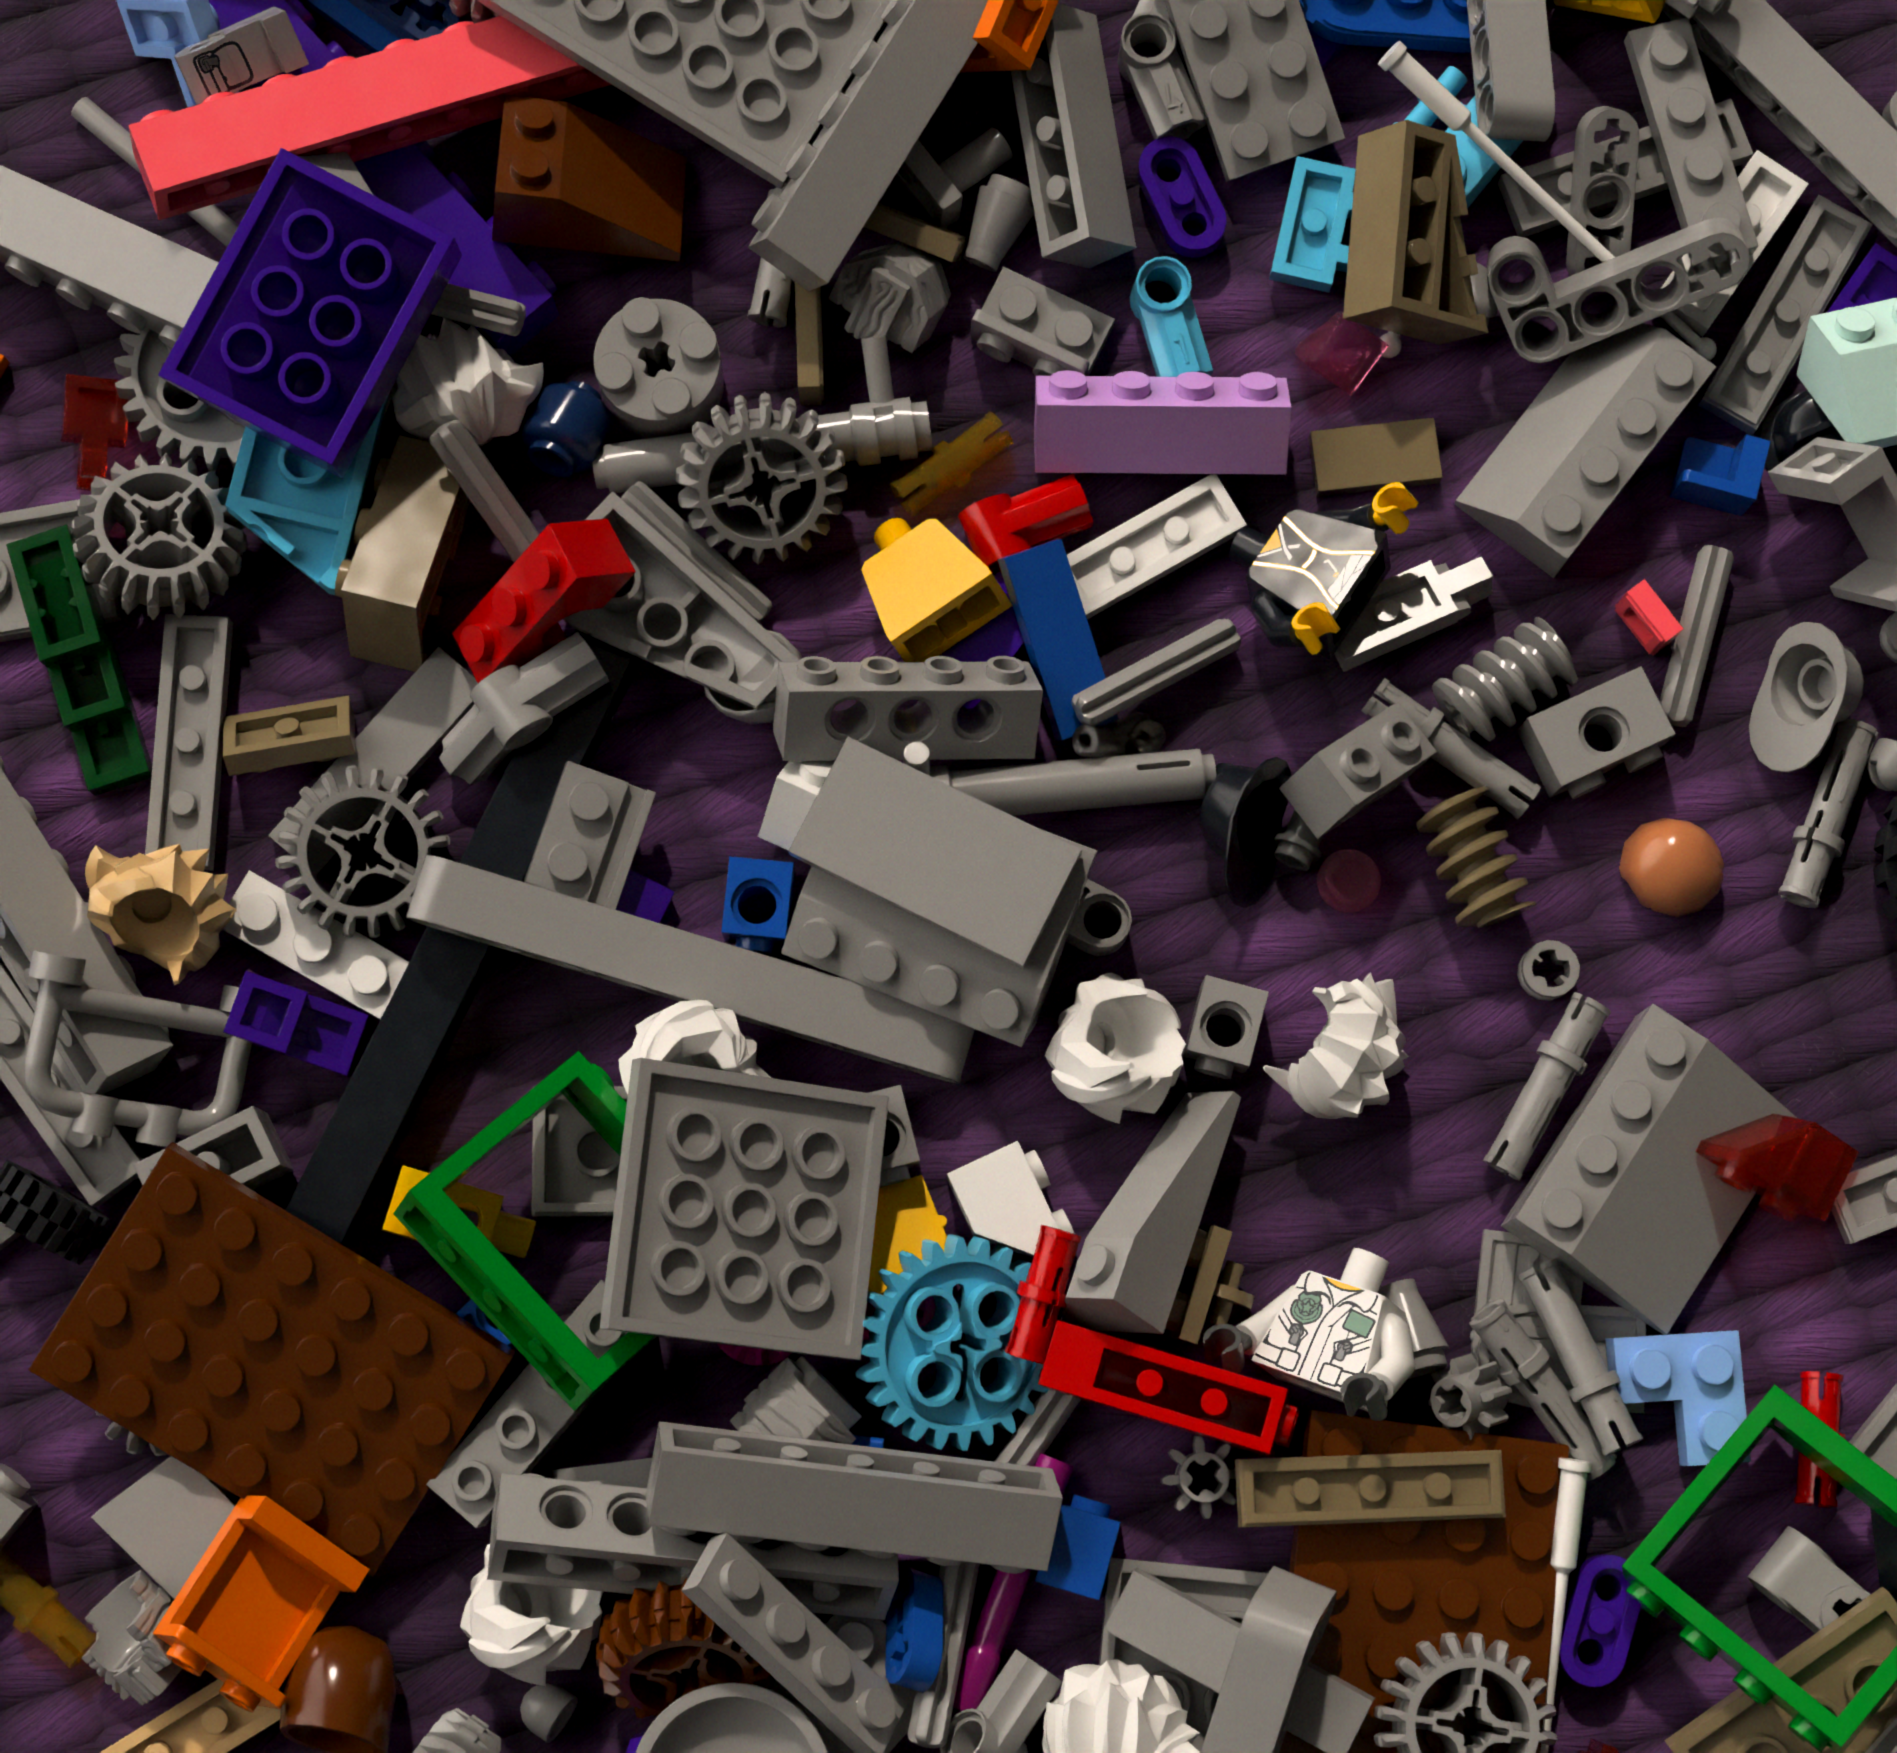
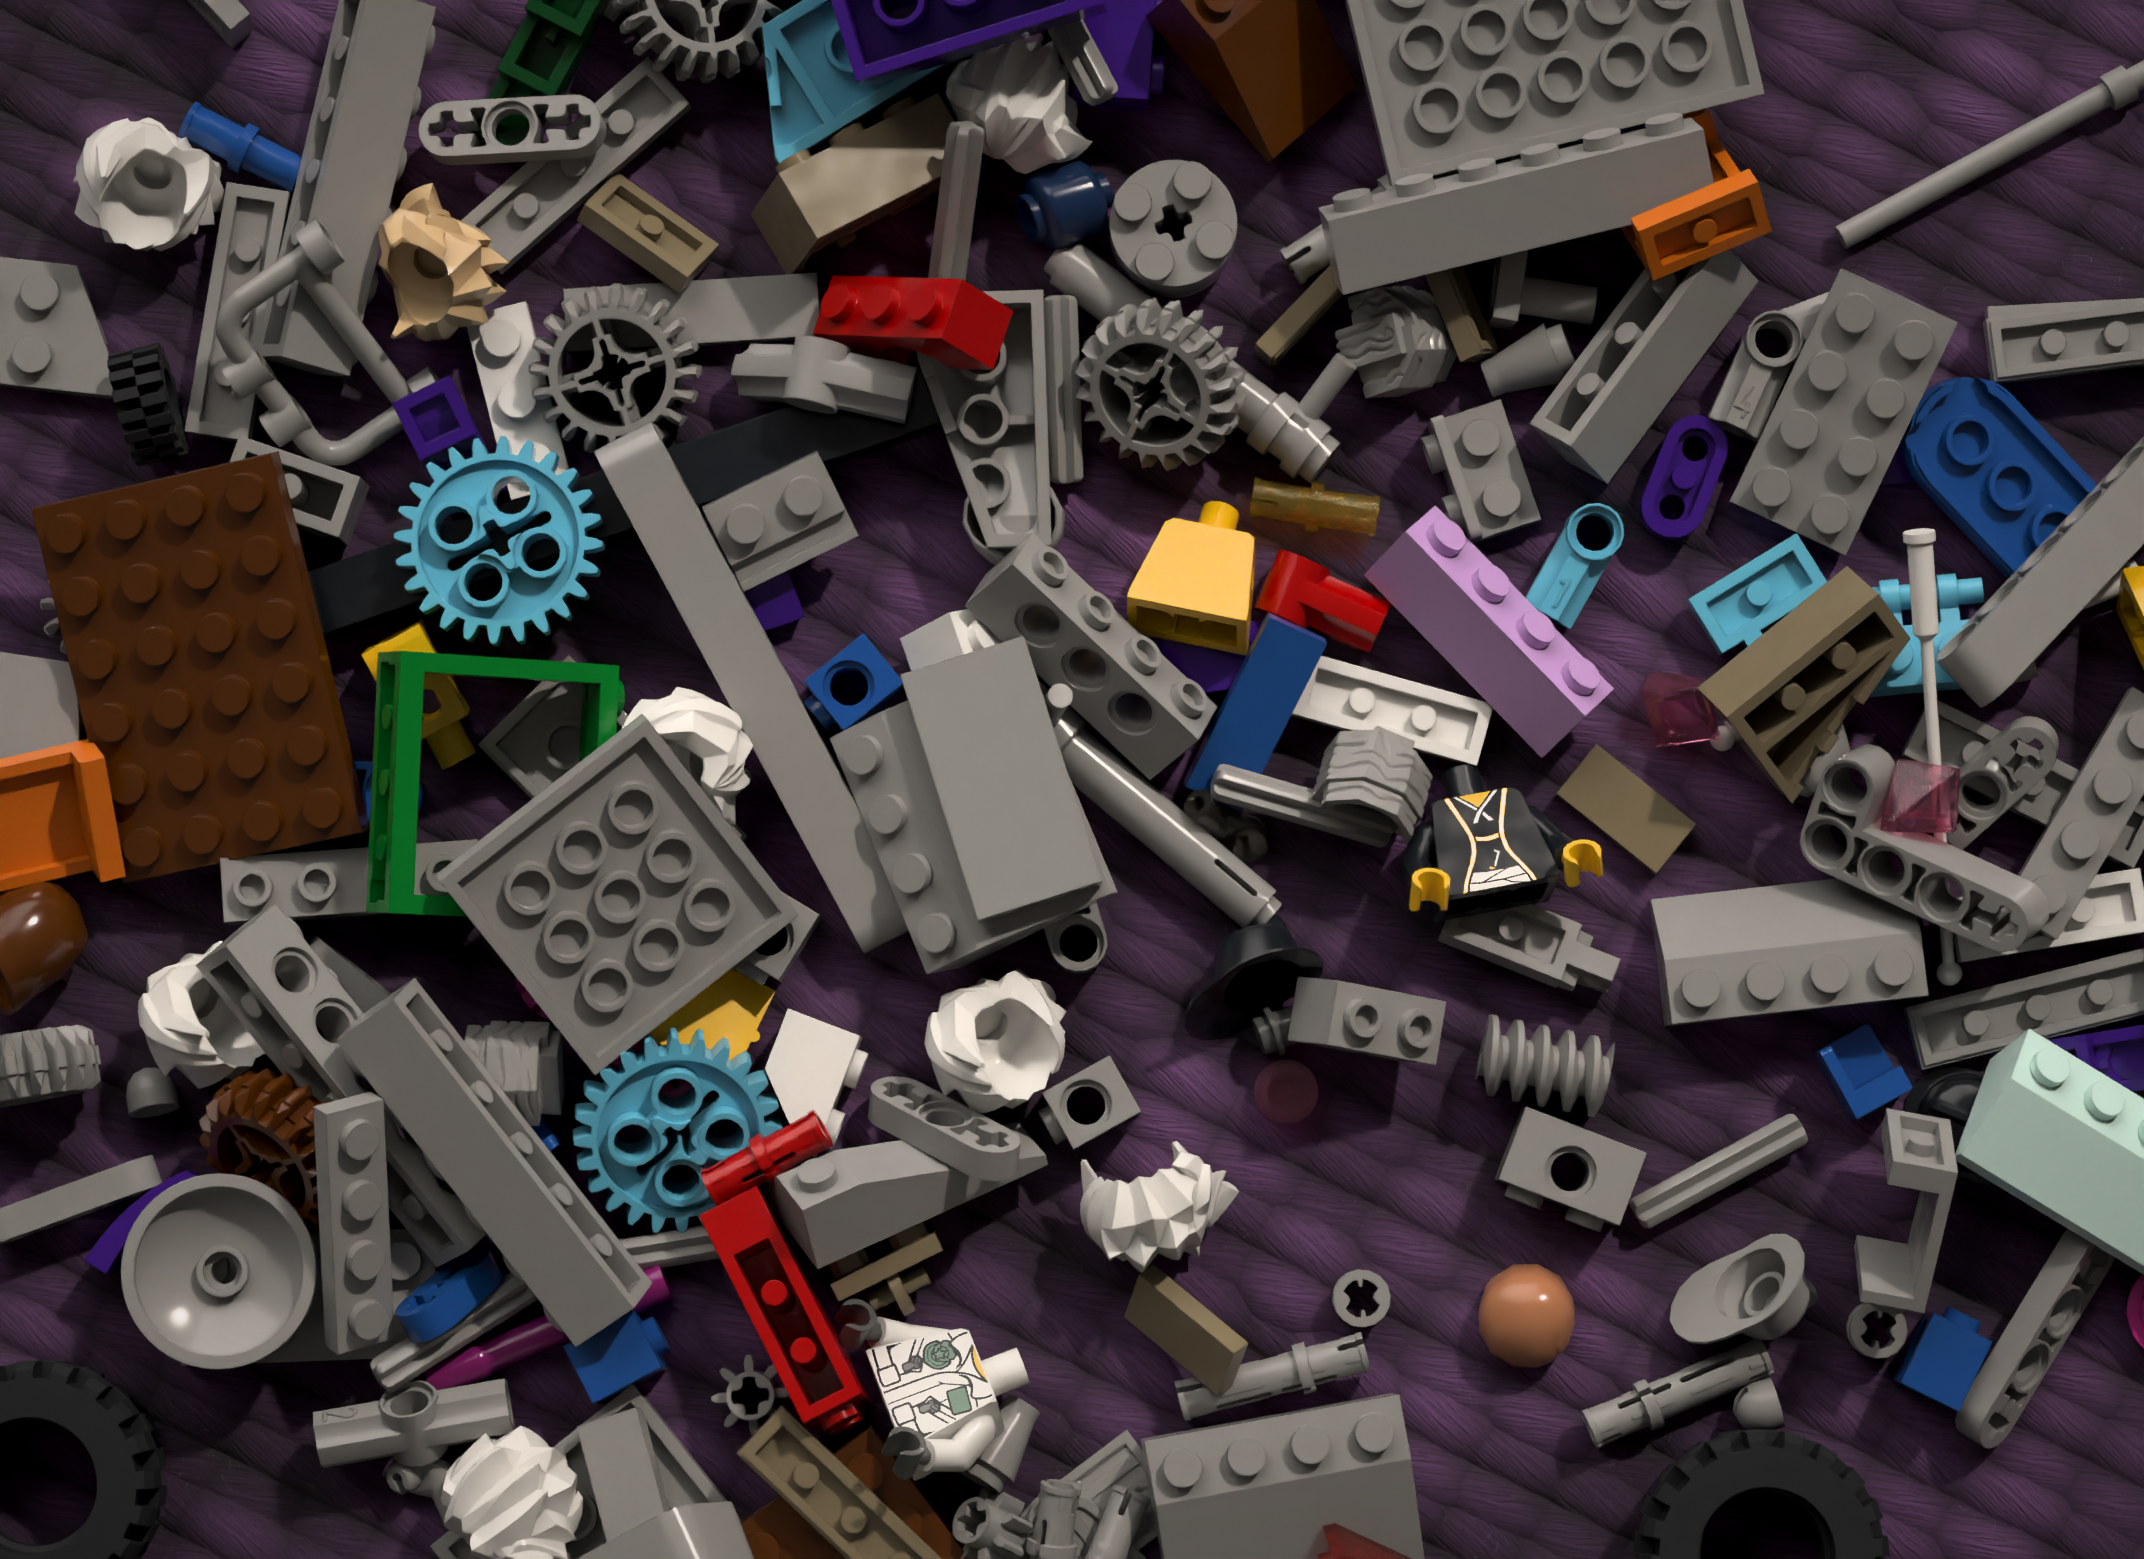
camera: 50 degrees right, 5 degrees up
light grey pin [1361,678,1541,820] -> none
dark tan piece [1416,786,1537,928] -> none
coral tile [1615,579,1683,656] -> none
none -> medium azure gear [394,436,605,647]
none -> light grey beam [419,94,606,165]
none -> light grey beam [868,1076,1021,1181]
none -> dark tan tile [1124,1264,1248,1396]
none -> light grey hair [1311,726,1433,842]
none -> clear pink slope [1881,759,1960,833]

